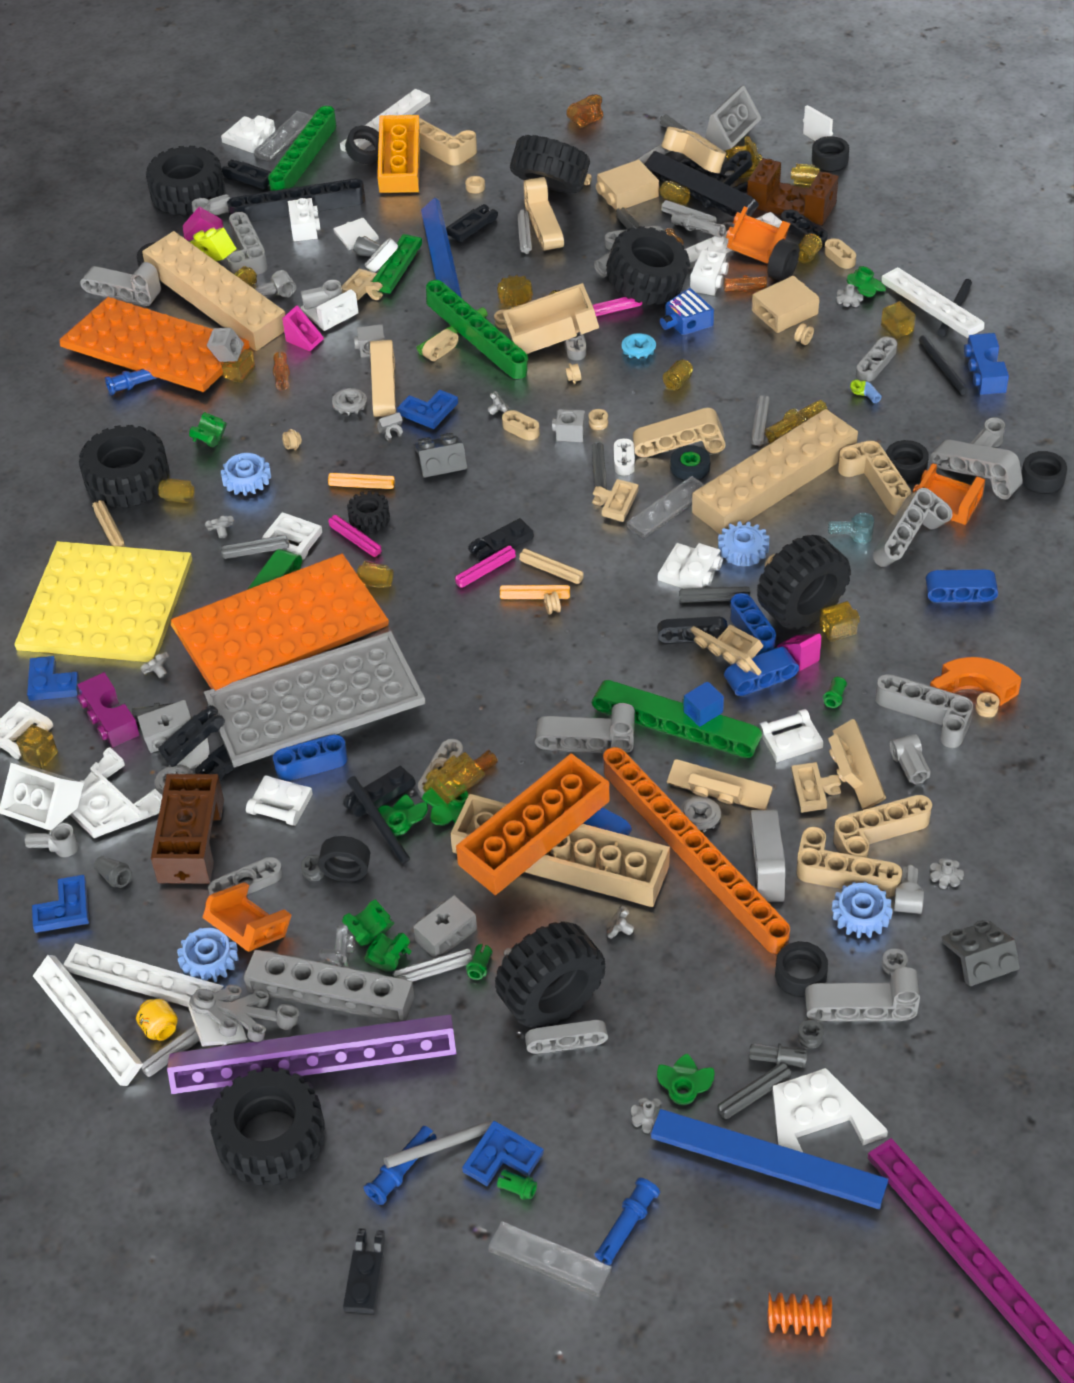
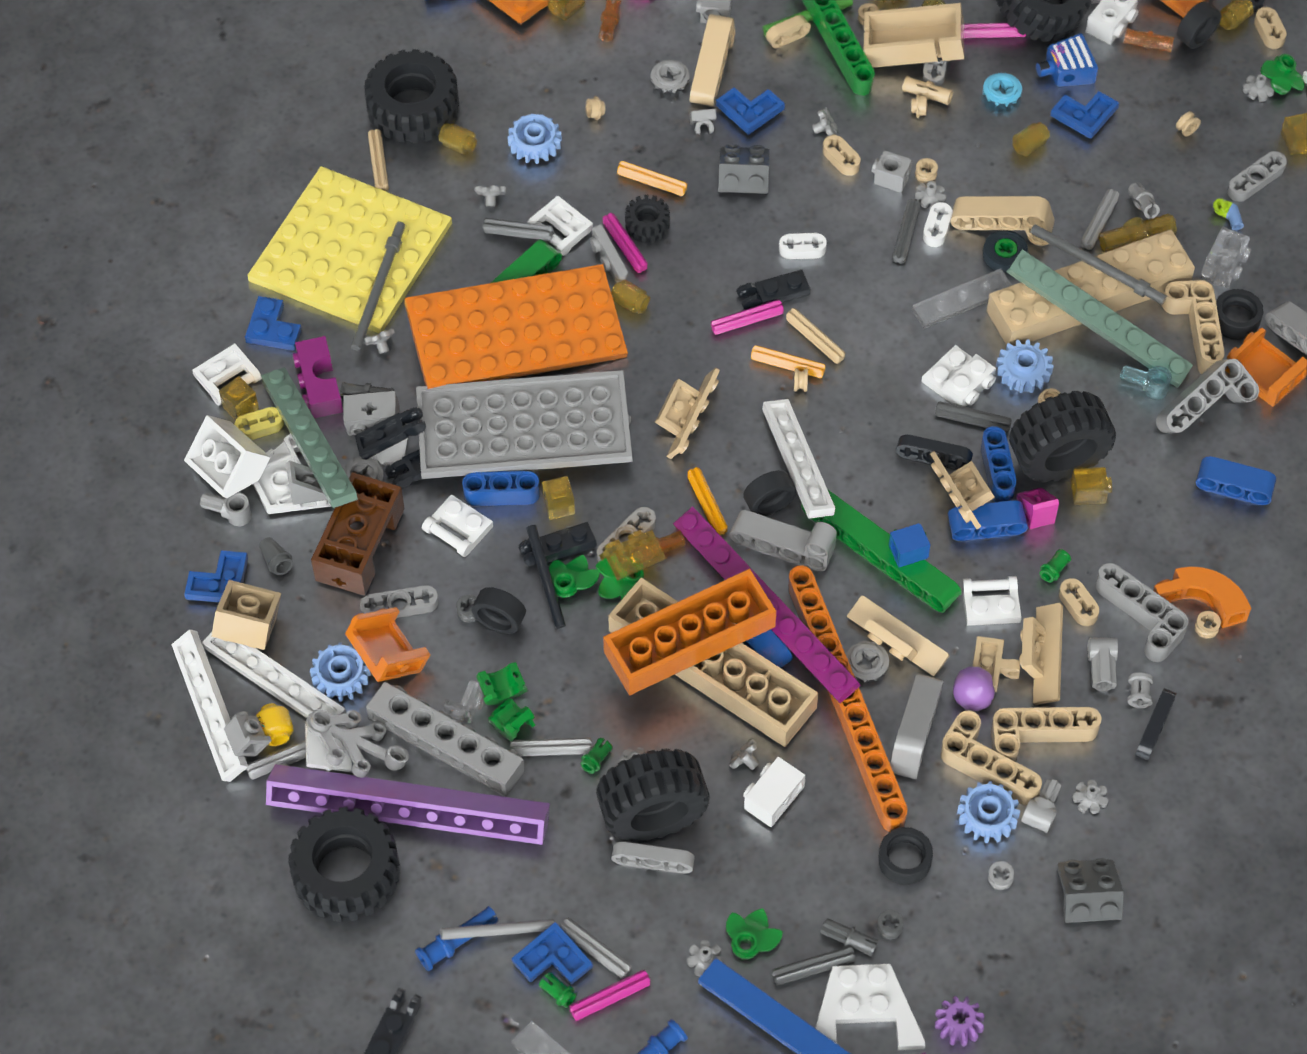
camera: 15 degrees right, 10 degrees up
green piece [189,412,227,447] -> none
light grey brick [413,895,477,958] -> none
tan plate [592,479,639,522] -> none
tan brick [752,275,820,333] -> none
light grey beam [805,967,920,1021] -> none
none -> tan brick [211,580,281,650]
none -> light grey brick [223,711,272,756]
none -> light yellow beam [234,407,284,440]
none -> sand green plate [261,367,358,508]
none -> light grey slope [286,460,328,505]
none -> dark grey bar [351,221,406,351]
none -> clear yellow brick [542,476,575,520]
none -> light grey axle [560,918,631,979]
none -> dark pink axle [569,970,650,1020]
none -> light grey hinge [590,224,628,291]
none -> tan bracket [655,367,720,459]
none -> magenta plate [673,506,861,704]
none -> light orange axle [687,467,728,535]
none -> black tyre [743,470,796,516]
none -> white brick [743,757,805,827]
none -> white plate [762,399,835,519]
none -> white beam [779,233,827,259]
none -> tan pin [902,76,953,105]
none -> light grey plant [914,181,946,208]
none -> medium lavender gear [935,995,985,1047]
none -> medium lavender hair [953,667,995,711]
none -> sand green plate [1007,249,1193,388]
none -> dark grey bar [1030,224,1167,304]
none -> blue plate [1050,91,1119,139]
none -> tan beam [1059,578,1099,626]
none -> light grey pin [1128,182,1160,218]
none -> light grey bush [1128,672,1153,708]
none -> black beam [1135,688,1177,761]
none -> clear brick [1200,227,1252,289]

